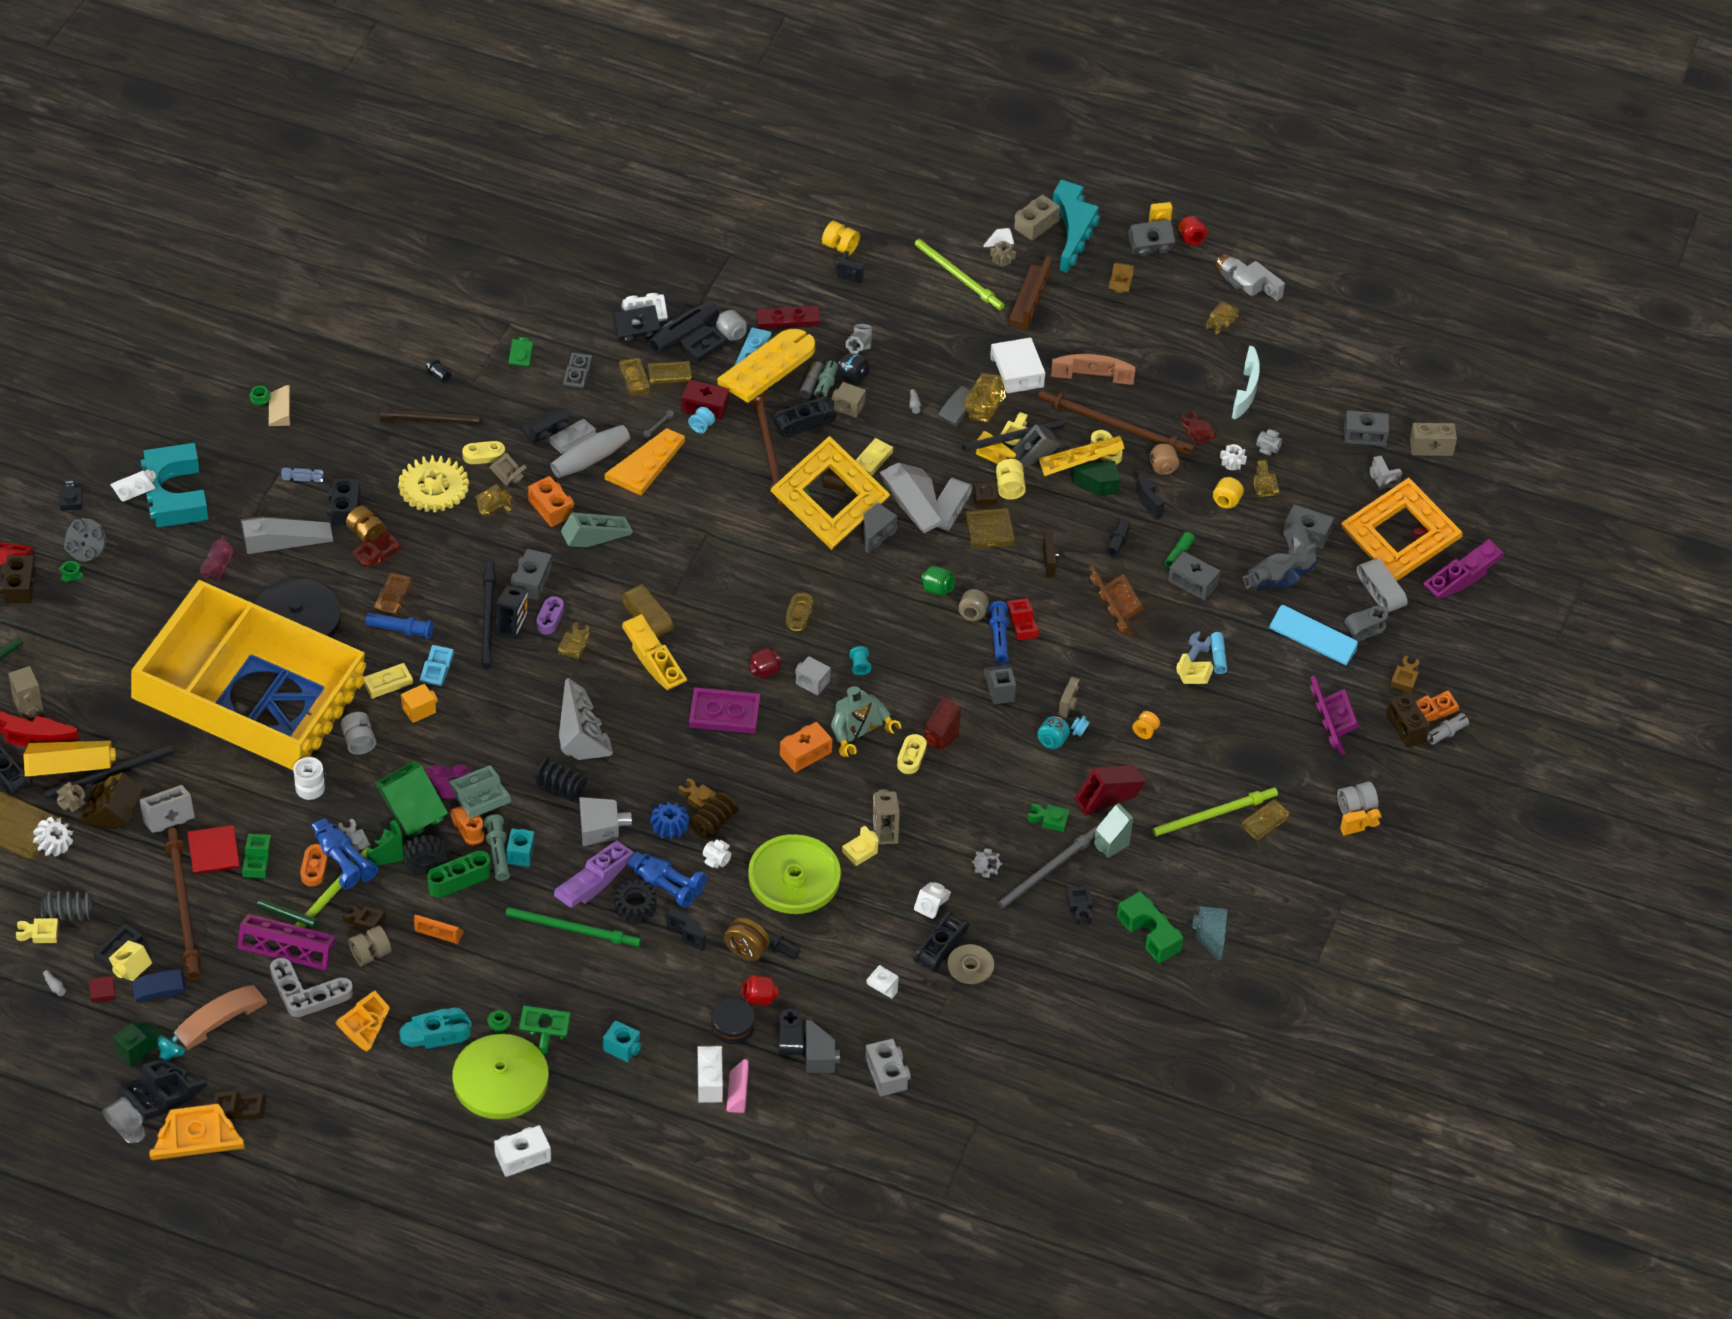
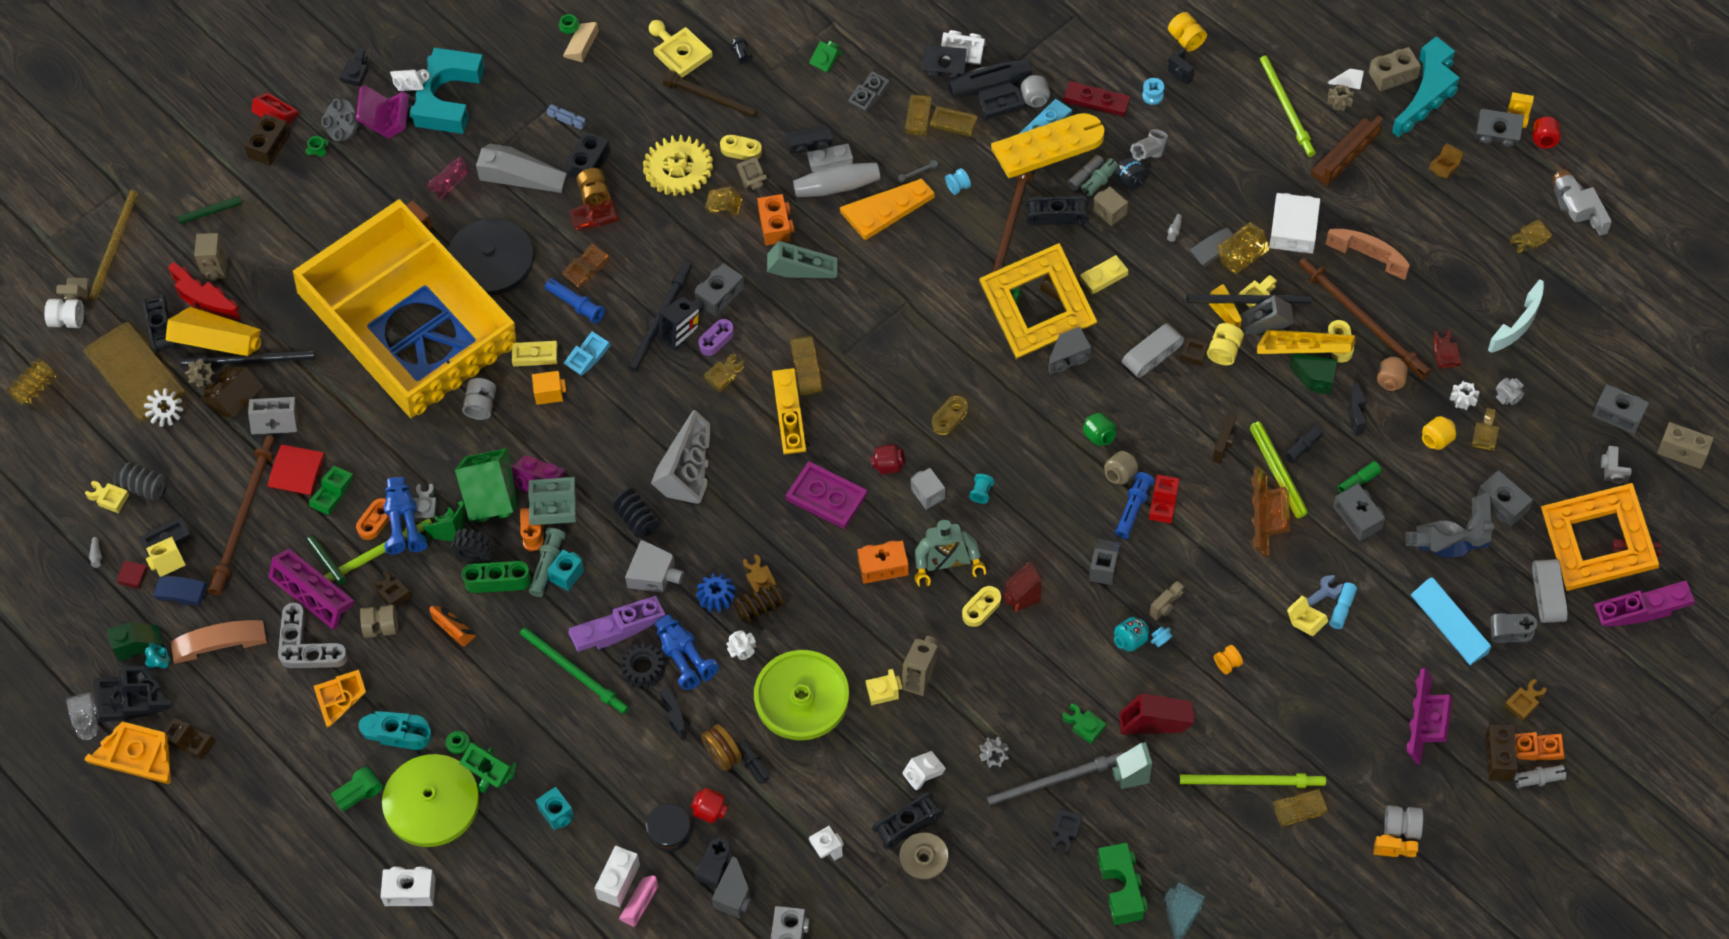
camera: 30 degrees right, 10 degrees up
white wheel [293,757,325,800] -> none
dark red brick [682,380,729,421] -> none
light grey wedge [880,463,942,533] -> none
clear yellow tile [965,508,1015,549] -> none
none -> green piece [331,767,383,812]
none -> magenta bracket [356,85,409,139]
none -> light yellow plate [649,20,713,78]
none -> medium azure wheel [1142,78,1164,105]
none -> lime axle [1250,421,1308,518]

